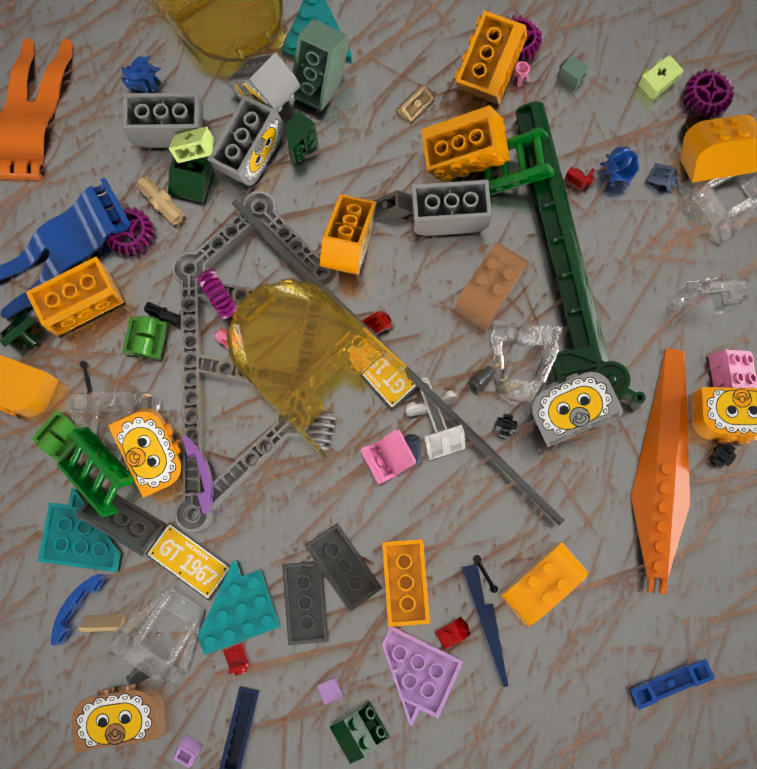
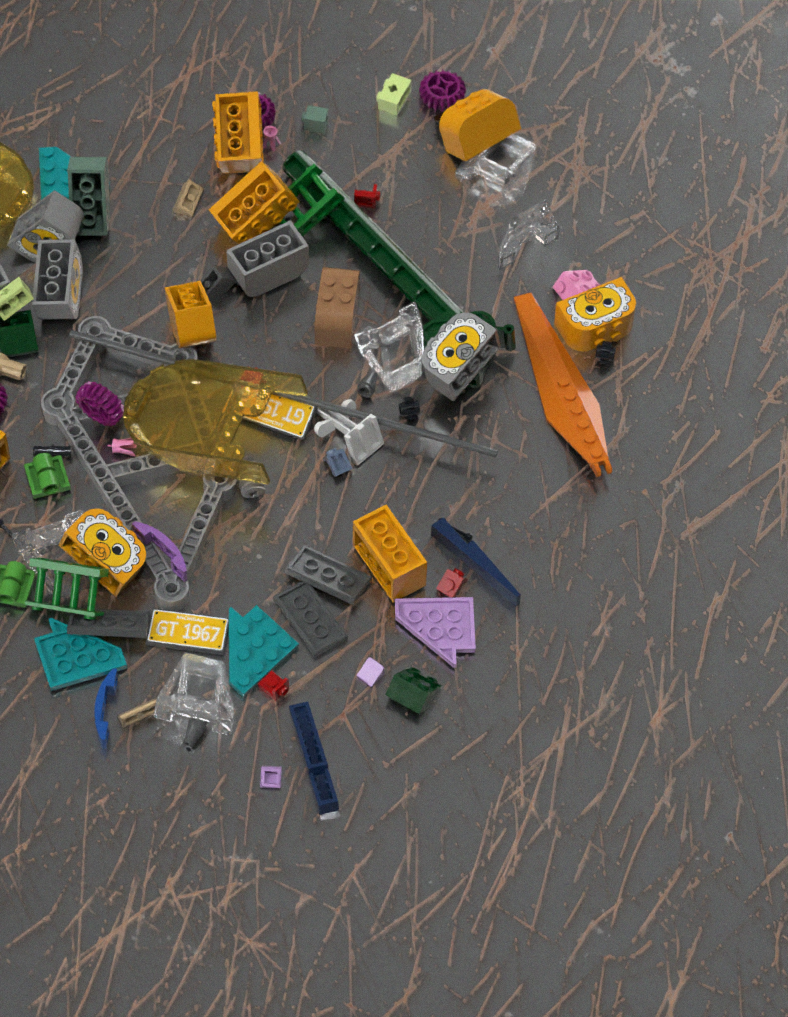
camera: 30 degrees left, 20 degrees down
brick [71,684,167,752] -> none
dark green slope [286,111,318,166] -> none
bright pink bracket [360,429,416,484] -> none
light orange brick [498,541,589,627] -> none
blue hair [600,146,639,186] -> none
blue slope [630,659,715,710] -> none
sand blue bracket [648,163,680,192] -> none

